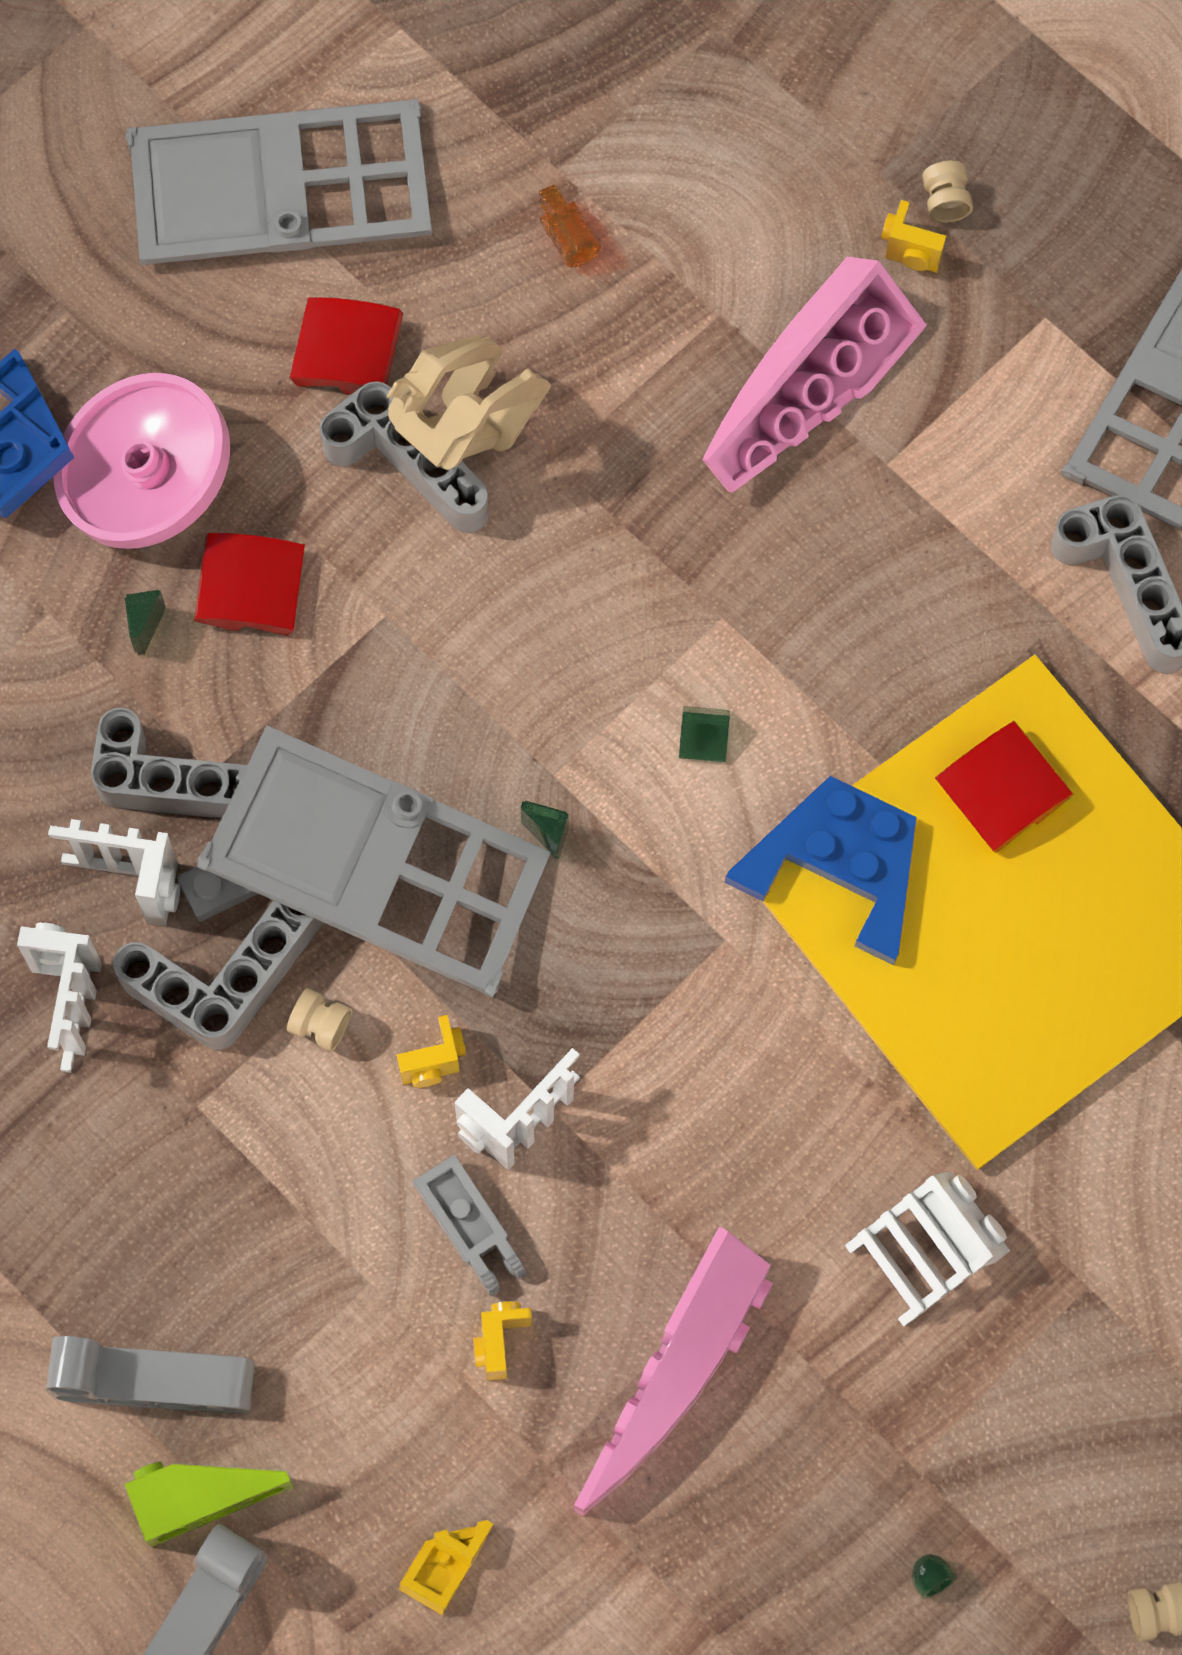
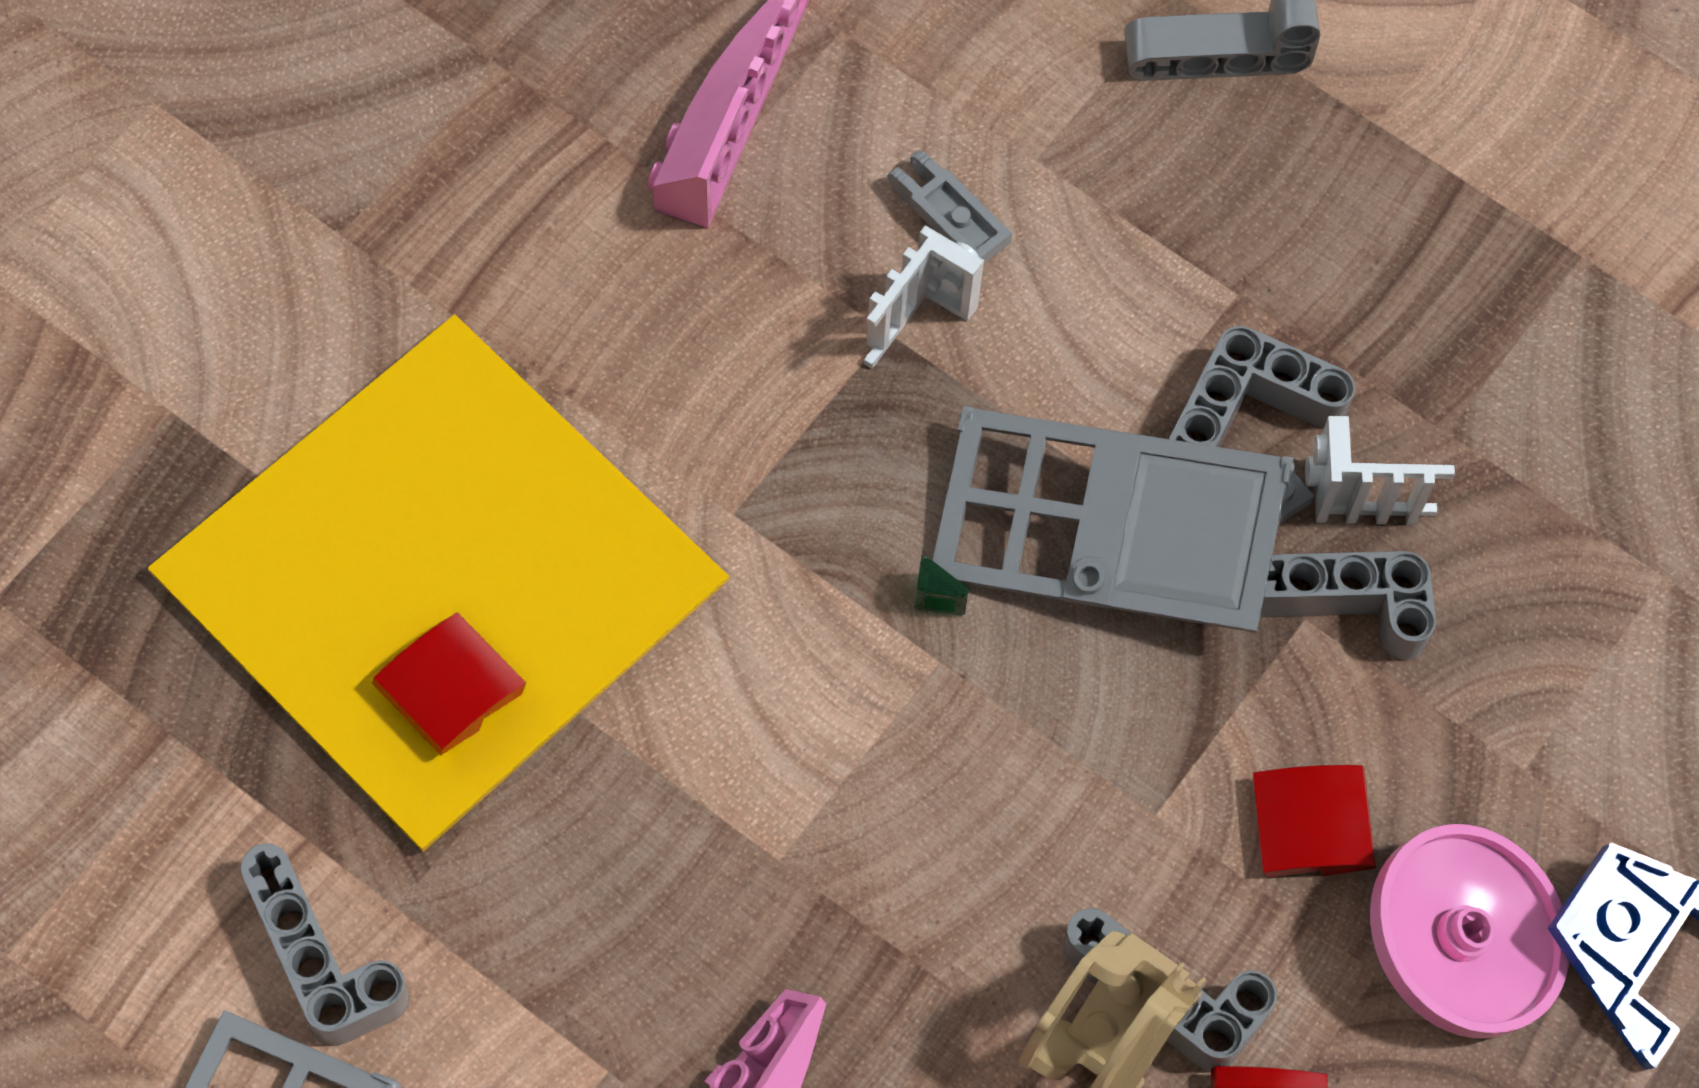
camera: 170 degrees right, 5 degrees down
white plate [17,923,102,1073] -> none
clear green slope [125,590,166,655] -> none
tan wheel [287,988,353,1052] -> none
yellow bracket [396,1014,466,1088] -> none
yellow bracket [473,1301,533,1381] -> none
clear green slope [679,706,730,762] -> none
blue wing [725,776,916,966] -> none
white plate [845,1171,1010,1327] -> none

